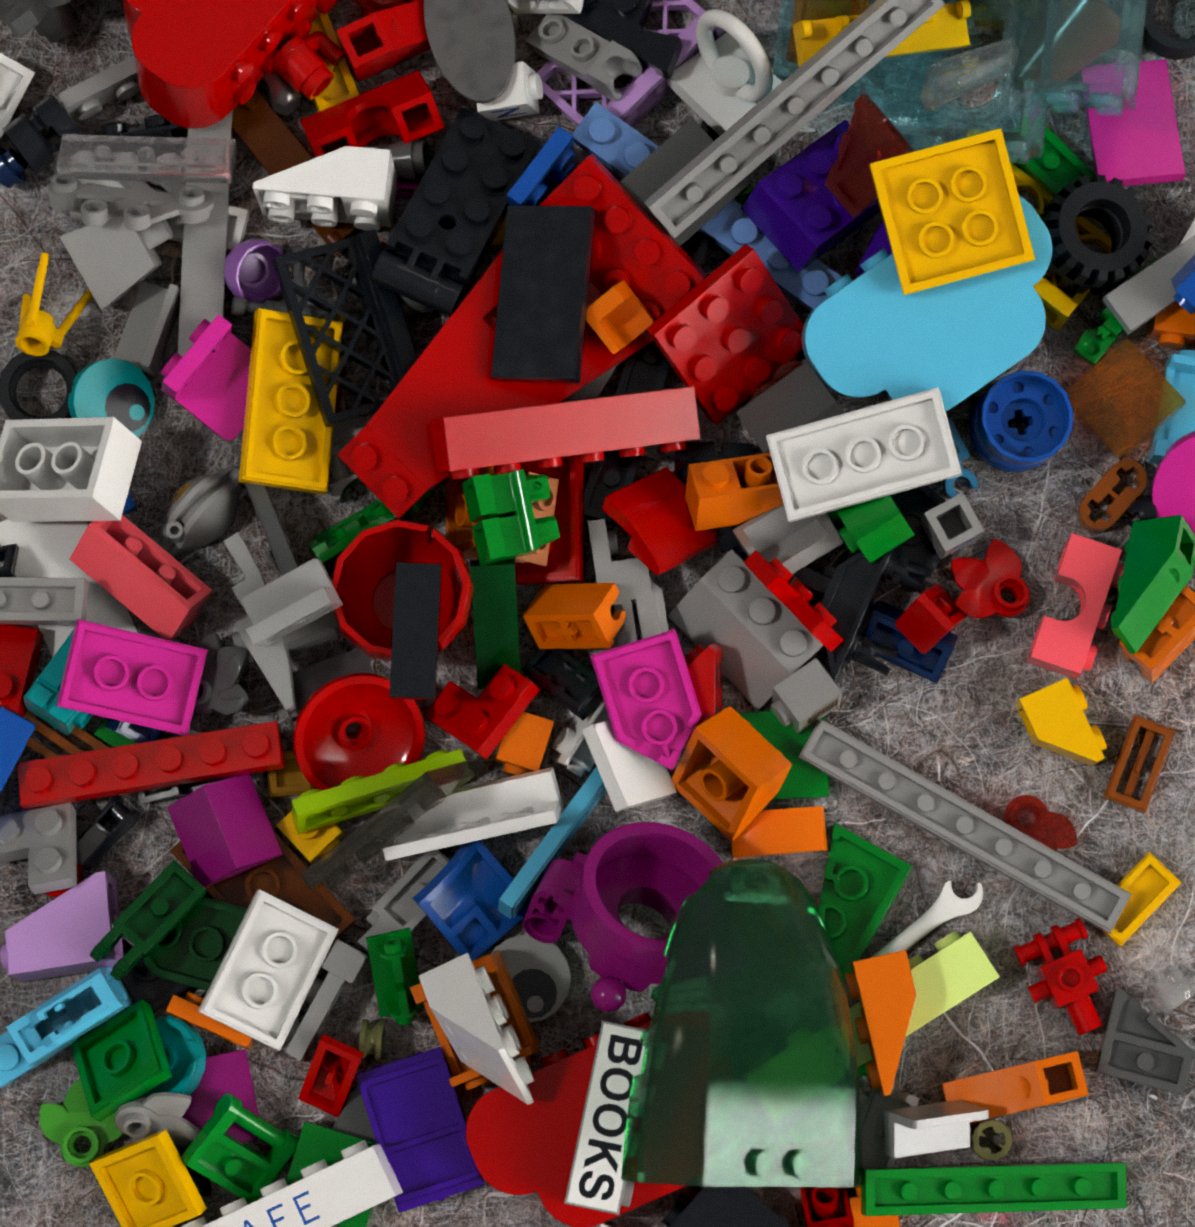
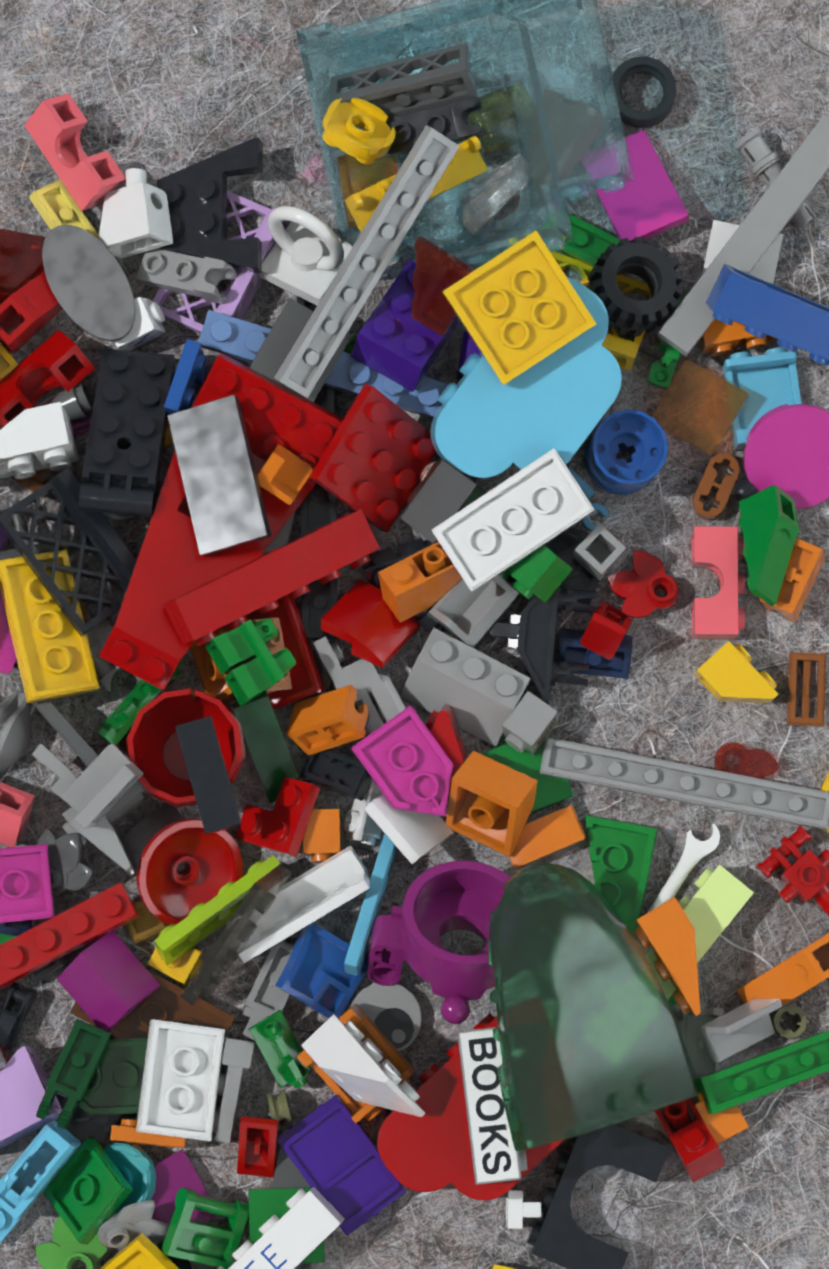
camera: 20 degrees left, 0 degrees up
red plate [743,550,843,652] -> none

